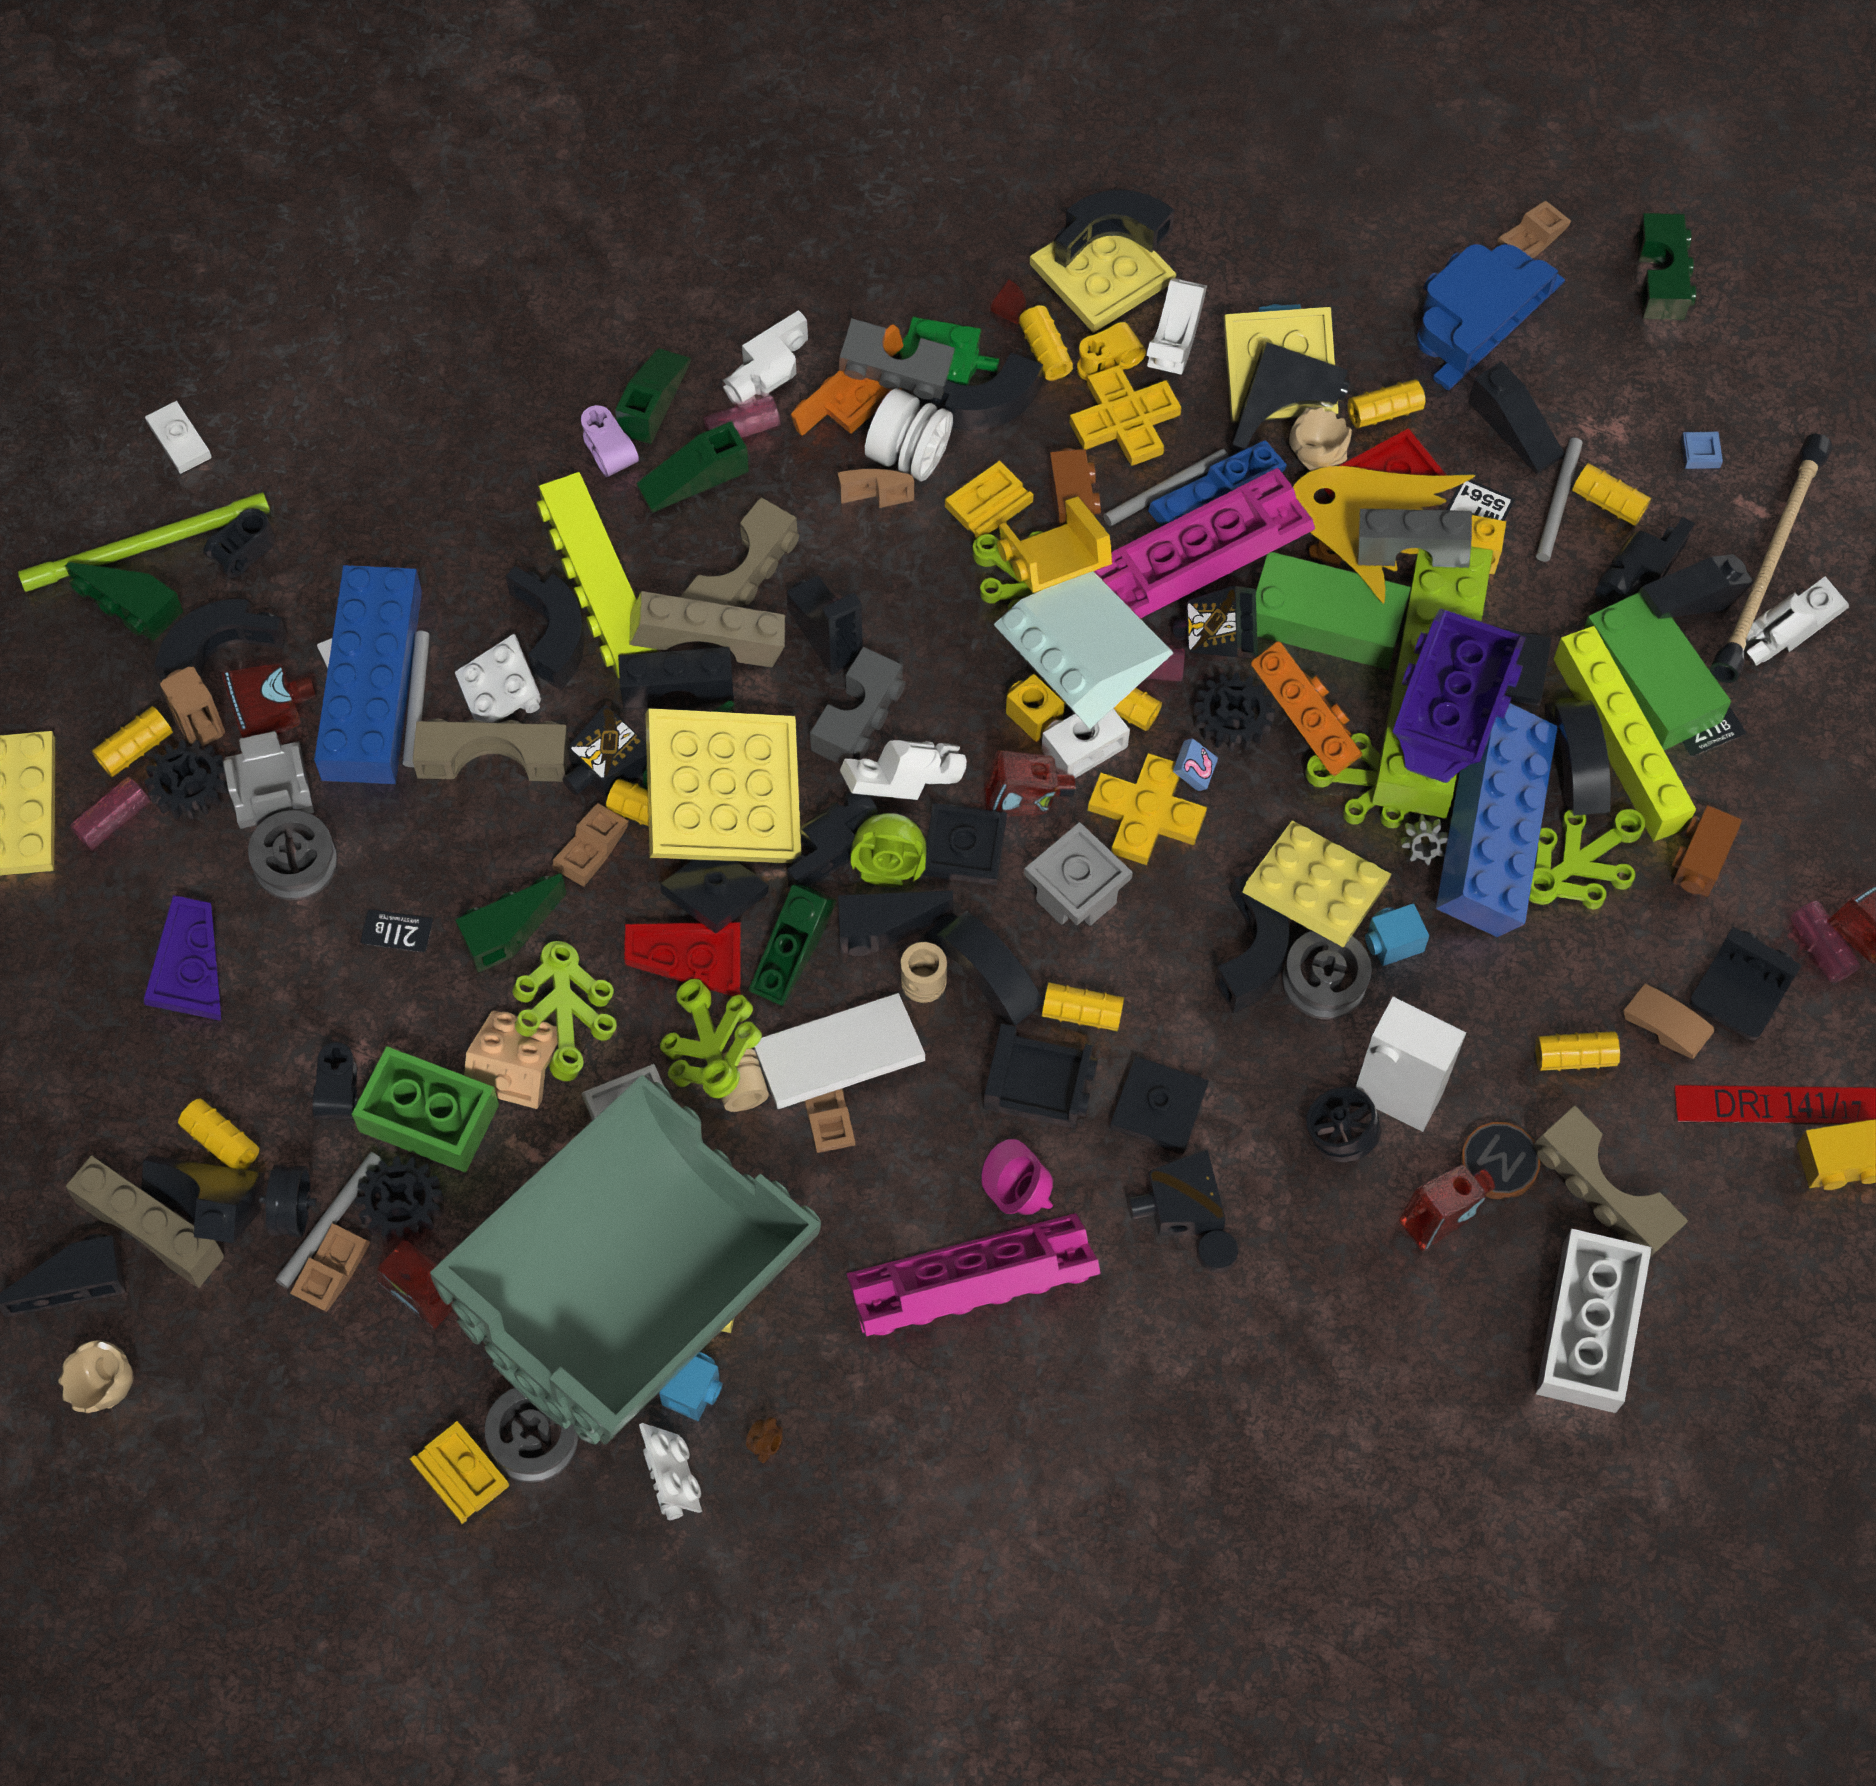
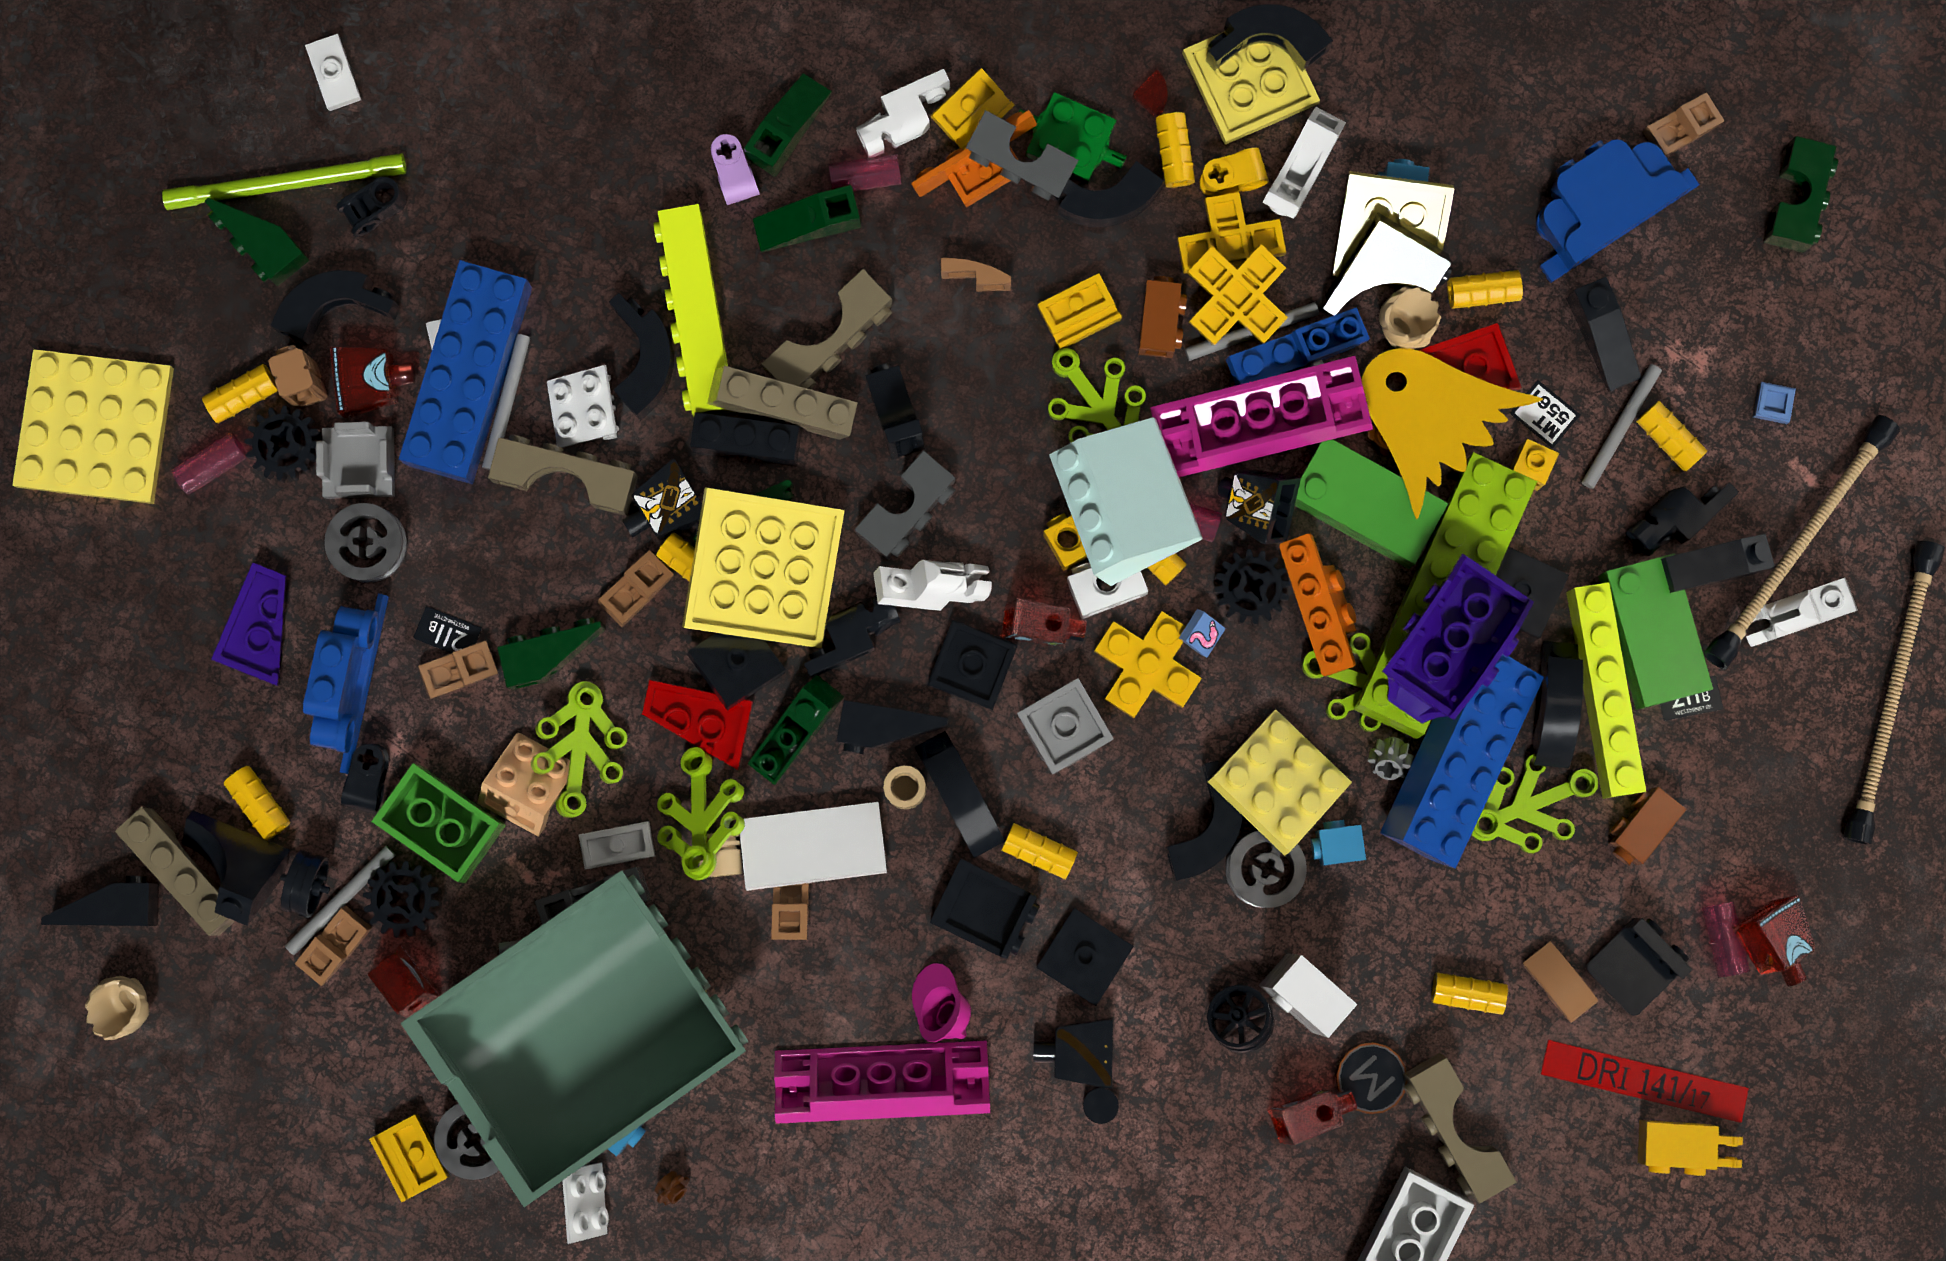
camera: 15 degrees right, 20 degrees up
lime cylinder [851,813,926,887] -> none
white wheel [865,388,953,482] -> none
yellow panel [997,496,1112,593] -> none
dark grey arch [1358,509,1472,568] -> none
none -> blue brick [303,594,389,774]
none -> medium nougat slope [417,641,498,700]
none -> yellow plate [930,68,1015,150]
none -> yellow plate [1187,244,1288,346]

